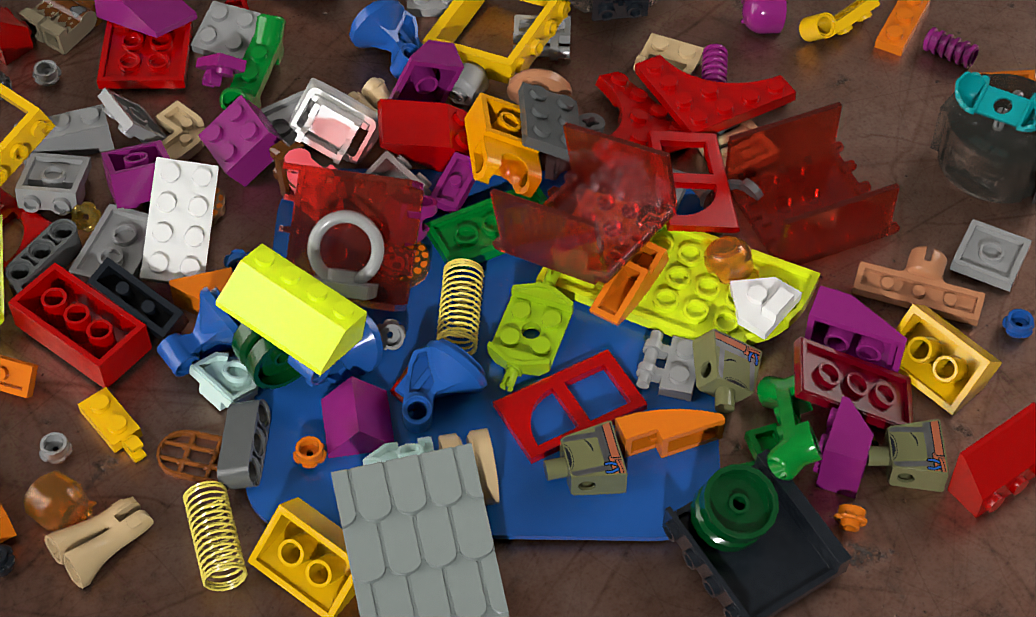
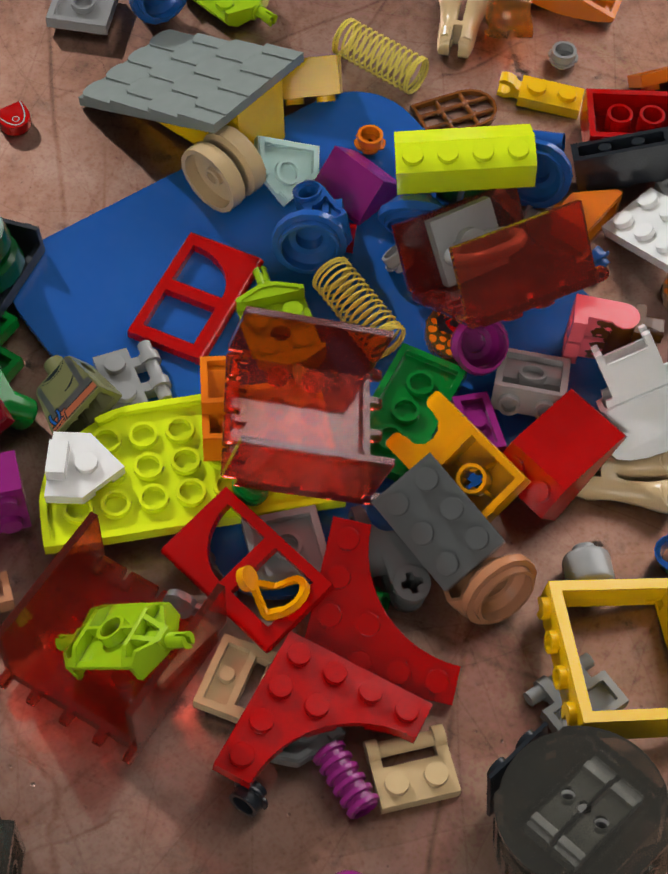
camera: 140 degrees right, 5 degrees up
dark grey beam [217,399,271,490] -> none
magenta slope [388,40,464,103] -> none
olive torso [543,421,628,496] -> none
orange slope [615,409,725,458] -> none
clear orange hair [704,235,754,284] -> none
none -> lime plate [55,602,195,680]
none -> light orange piece [236,565,310,621]

